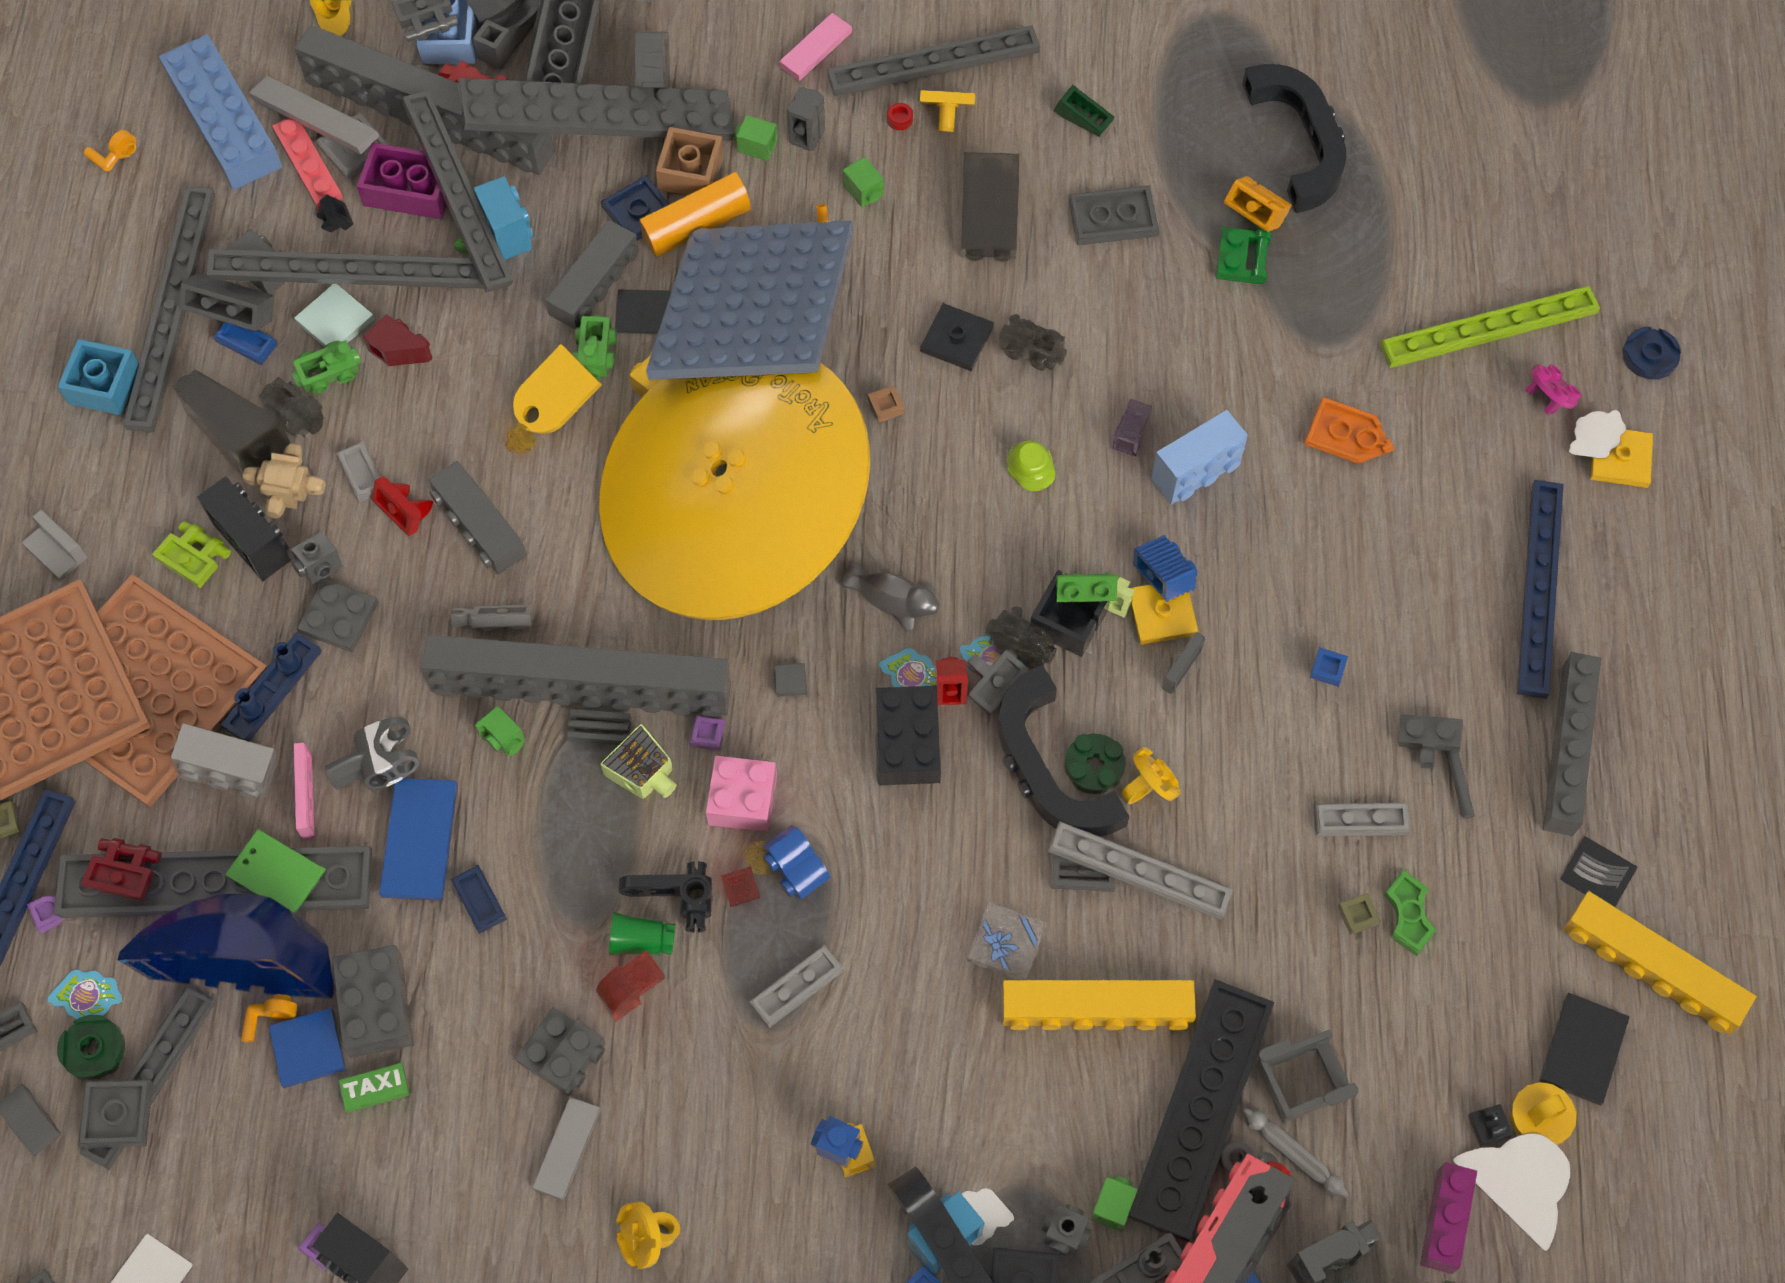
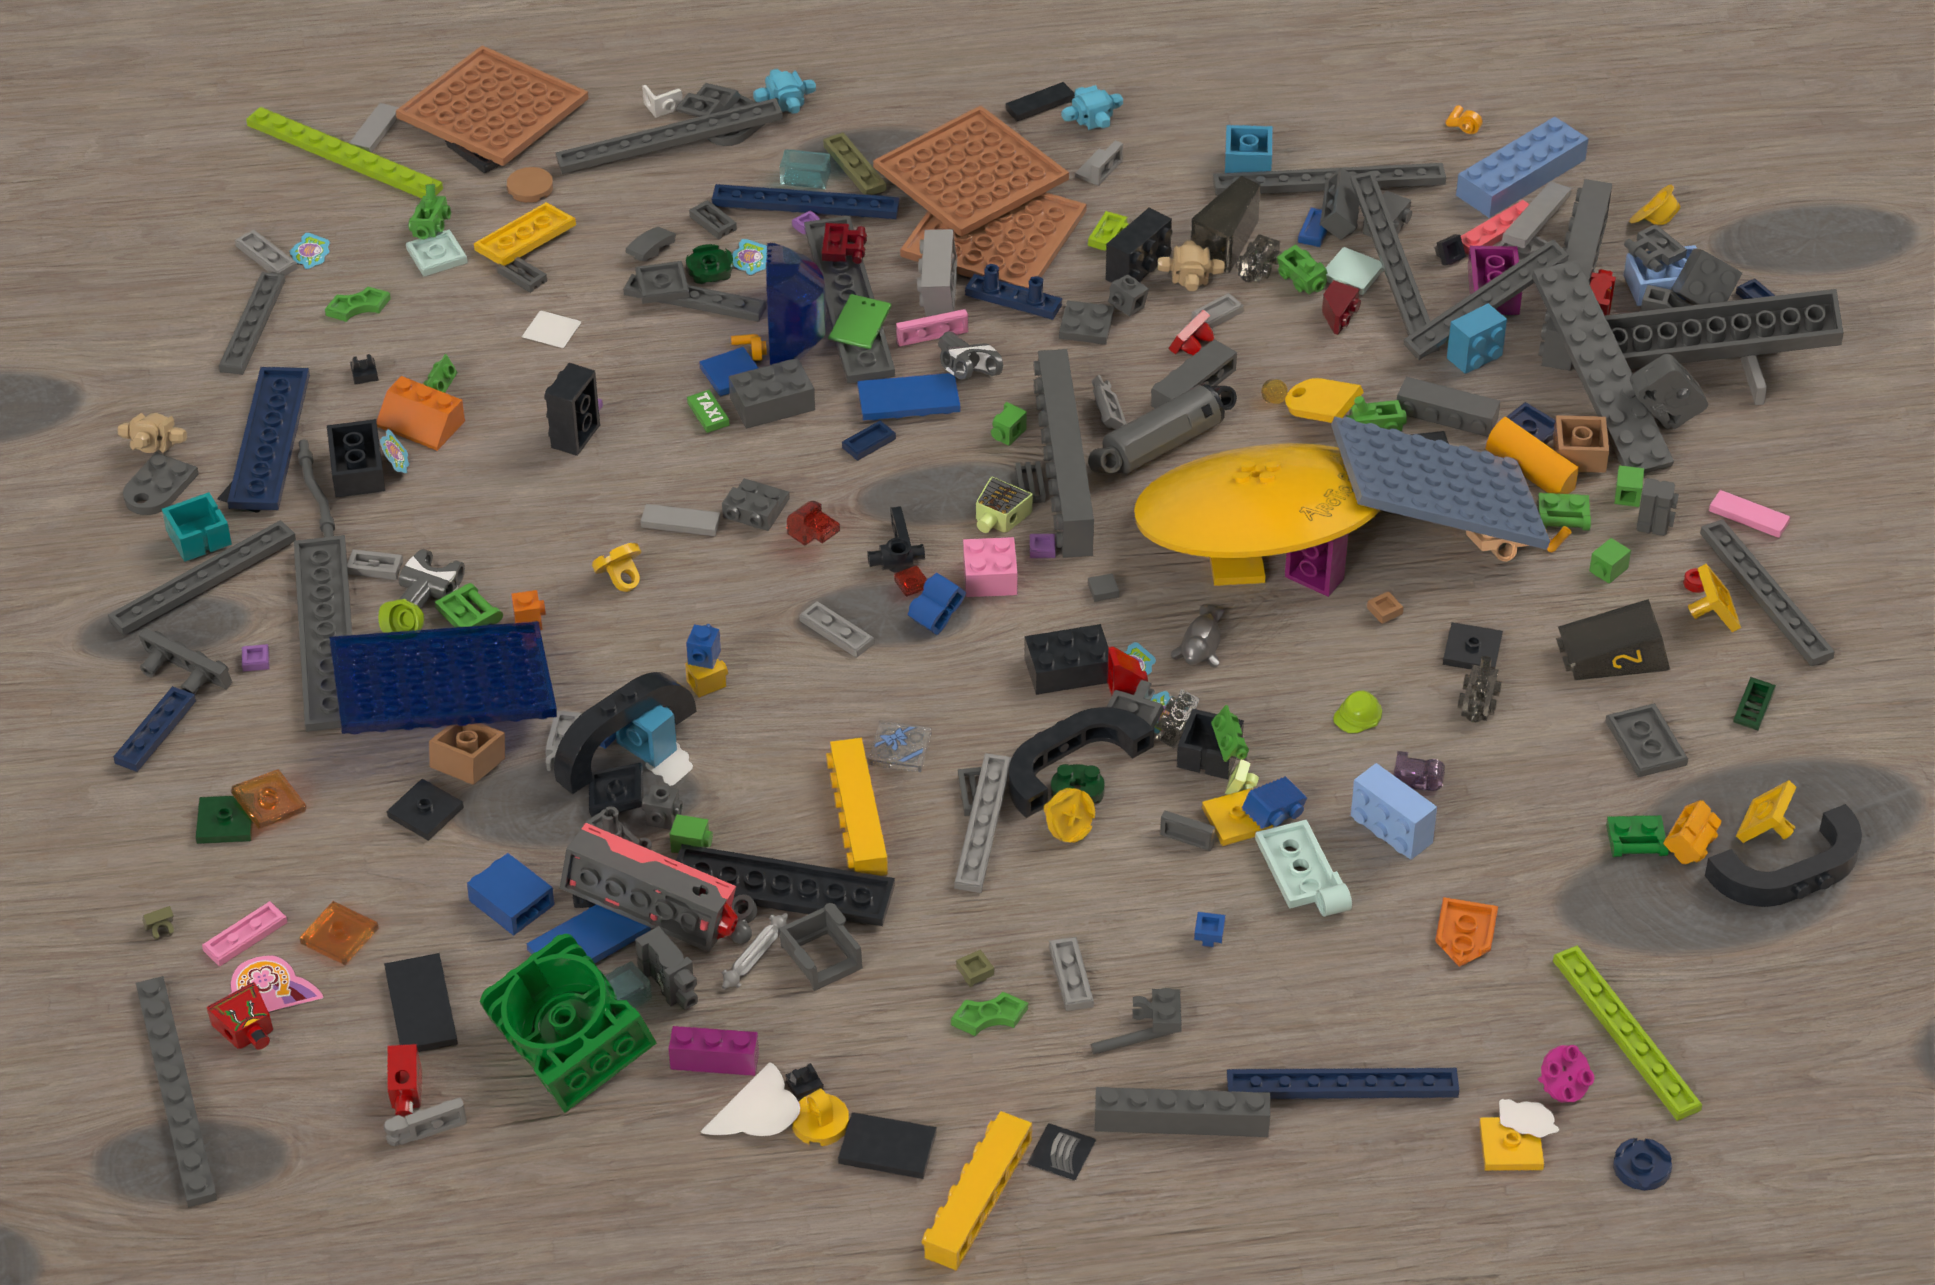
camera: 80 degrees right, 20 degrees down
green plant [609,912,675,956] -> none
none -> dark grey piece [1088,383,1237,474]
none -> light aqua hinge [1255,820,1352,917]
none -> bright green plate [1538,493,1591,531]
none -> yellow tile [1736,780,1796,843]

